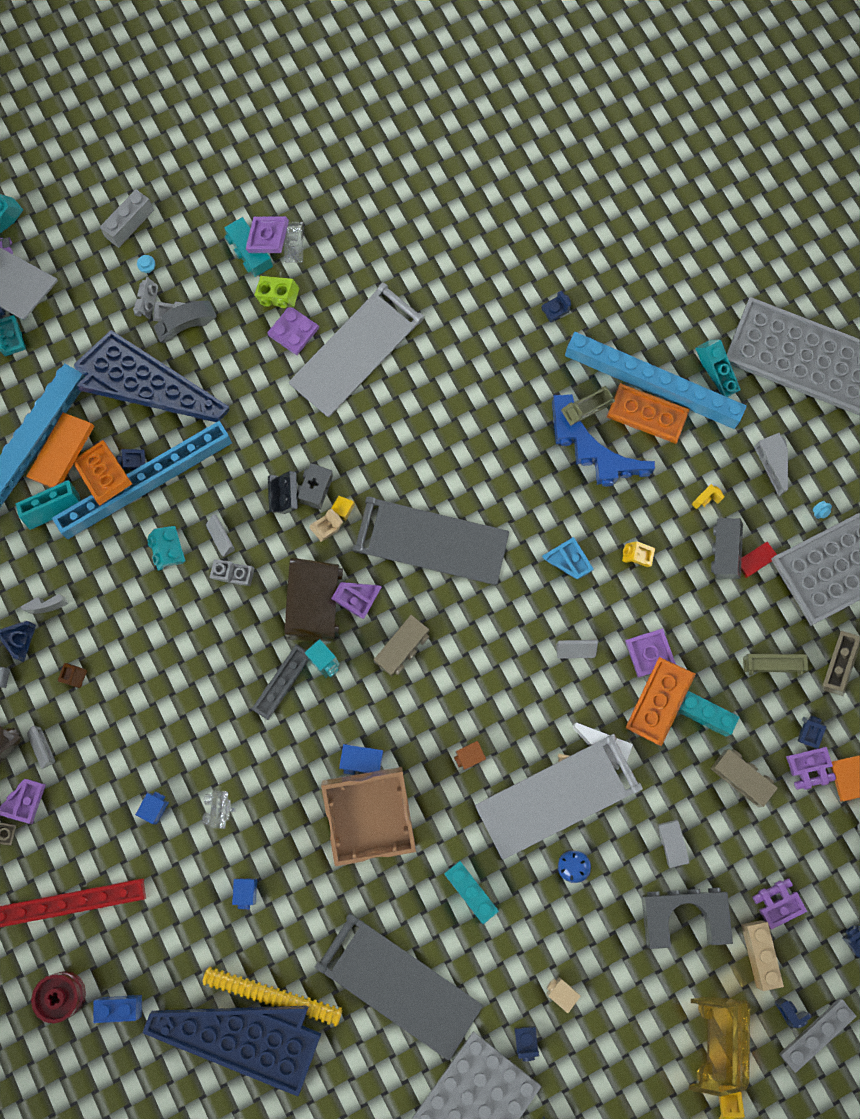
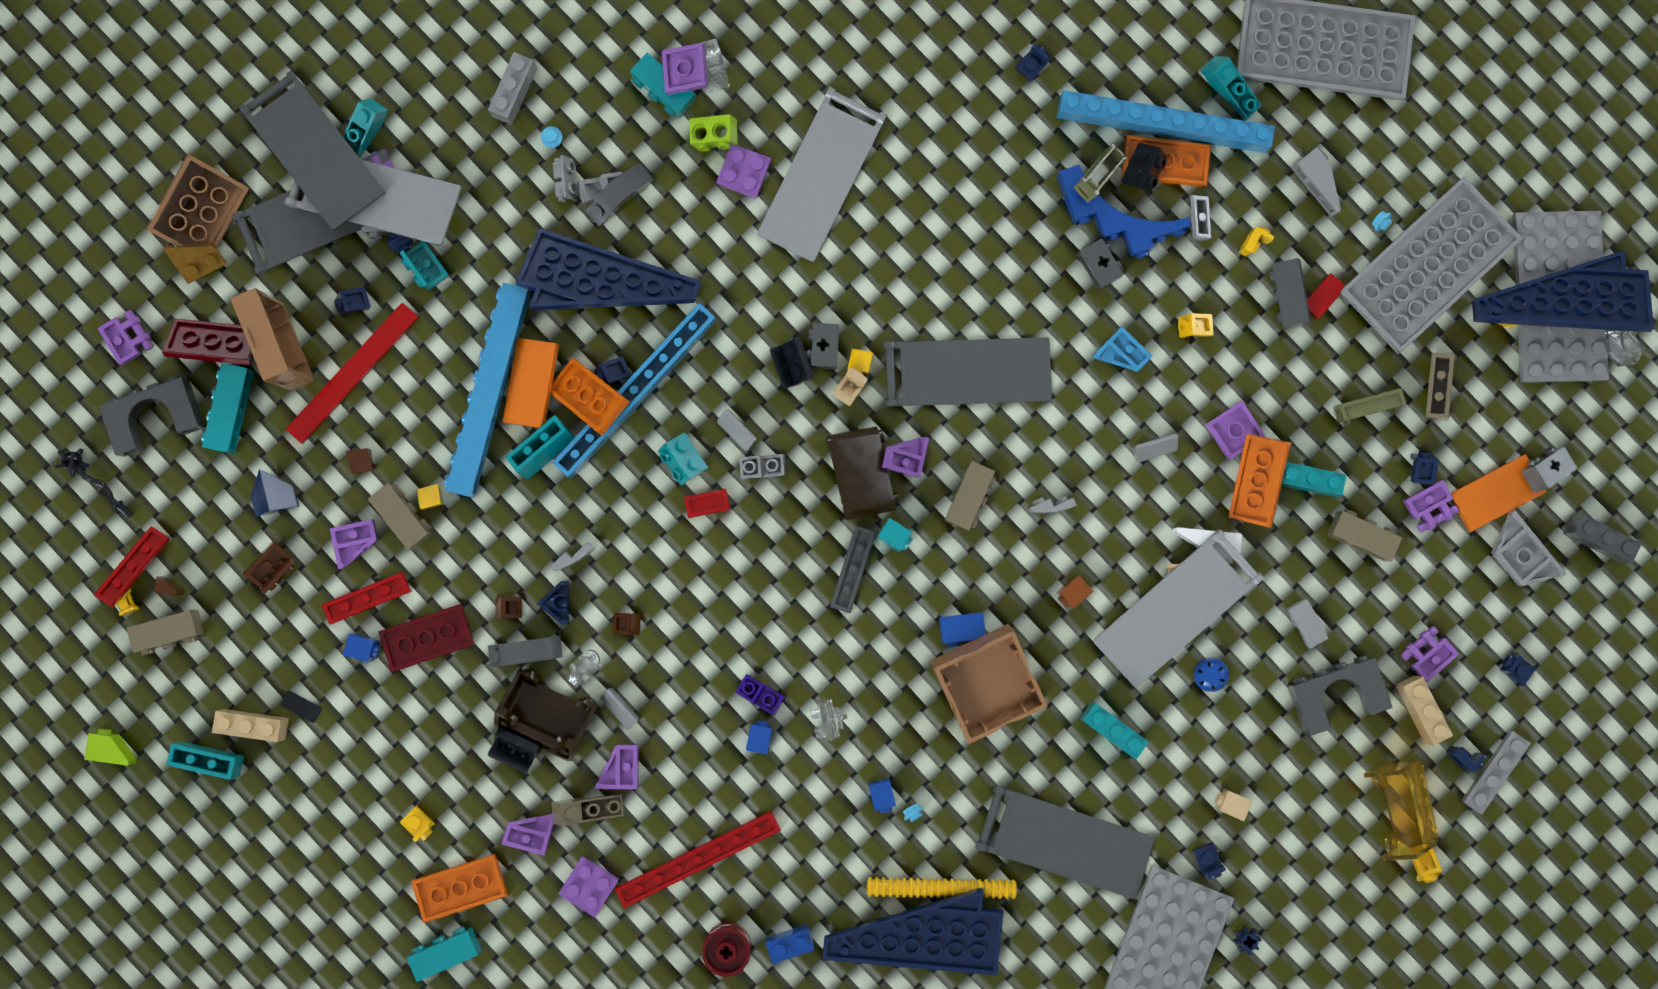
camera: 20 degrees left, 10 degrees up
none -> clear hips [567,650,601,686]
none -> red tile [684,489,730,518]
none -> dark purple slope [735,674,786,716]
none -> medium azure plate [903,803,924,822]
none -> light grey slope [1028,496,1077,514]
none -> dark grey brick [1077,238,1124,291]
none -> black bracket [1121,142,1167,195]
none -> light grey slope [1190,195,1211,241]

